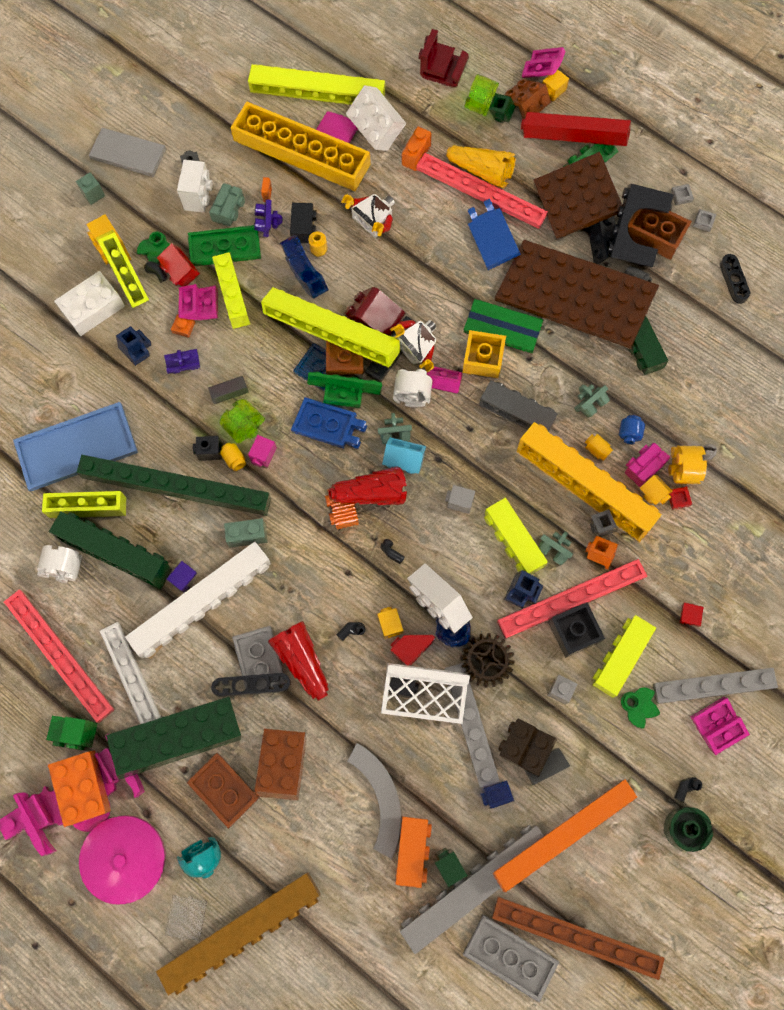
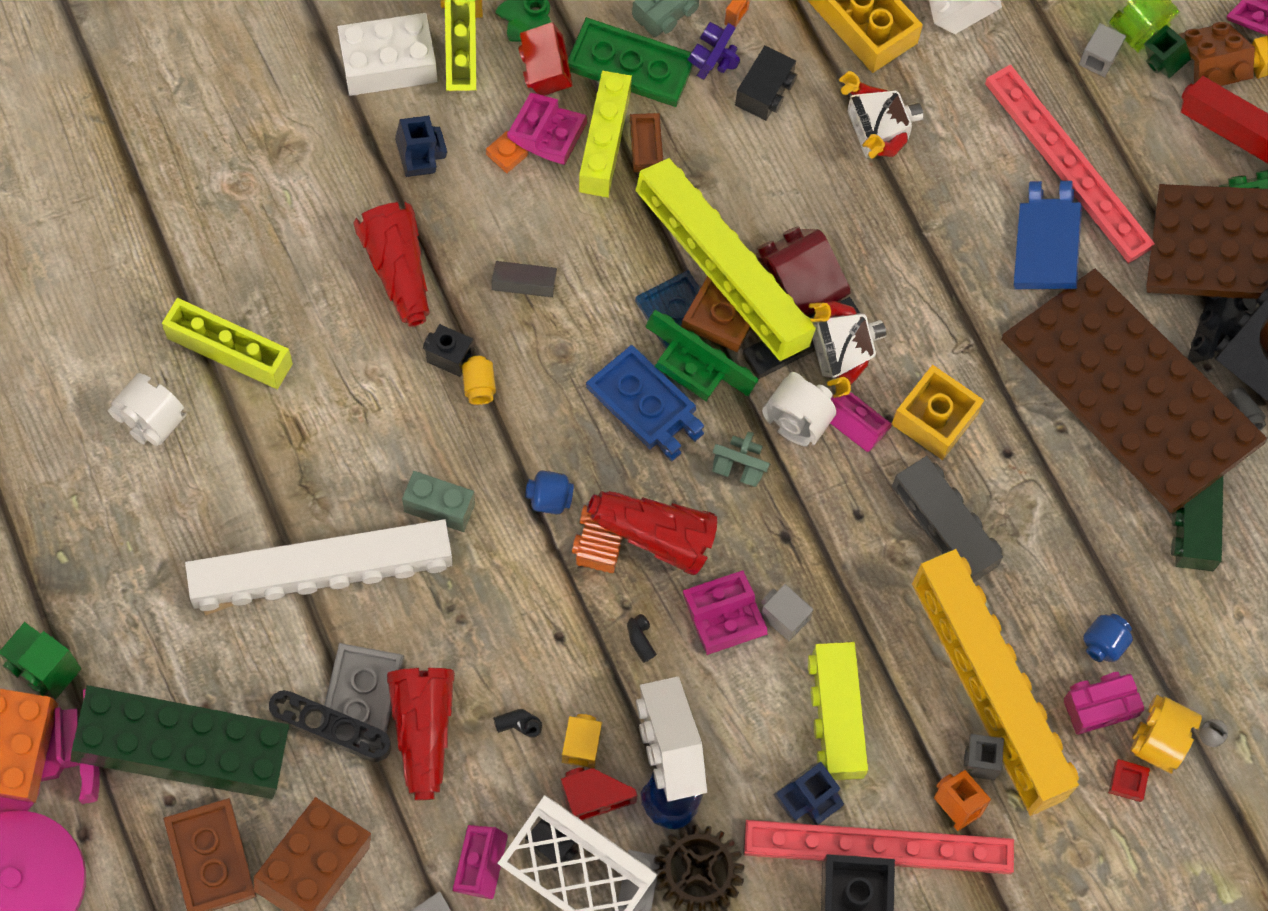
camera: 20 degrees right, 5 degrees down
coral plate [4,589,115,723] -> none
medium blue tile [13,402,138,492] -> none
dark green brick [49,511,172,590] -> none
dark green brick [76,454,271,516] -> none
white tile [100,622,161,724] -> none
black arm [144,261,168,283] -> none
dark purple hips [164,349,200,374] -> none
dark purple panel [167,561,197,593] -> none
clear neon green brick [219,399,265,444] -> none
dark pink brick [248,435,277,468] -> none
clear blue arch [280,235,329,299] -> none
yellow brick [308,231,327,257] -> none
medium azure brick [382,437,426,474] -> none
orange brick [401,126,432,171] -> none
yellow cone [446,145,516,189] -> none
green tile [463,299,543,354] -> none
sand green hips [539,531,573,565] -> none
sand green hips [574,384,610,418] -> none
yellow brick [584,434,613,461] -> none
yellow brick [640,474,672,505] -> none
none -> red cone [353,202,430,327]
none -> dark pink slope [452,825,508,899]
none -> blue head [525,470,574,515]
none -> dark orange tile [629,113,663,172]
none -> dark pink slope [683,570,767,655]
none -> light grey brick [1079,23,1126,78]

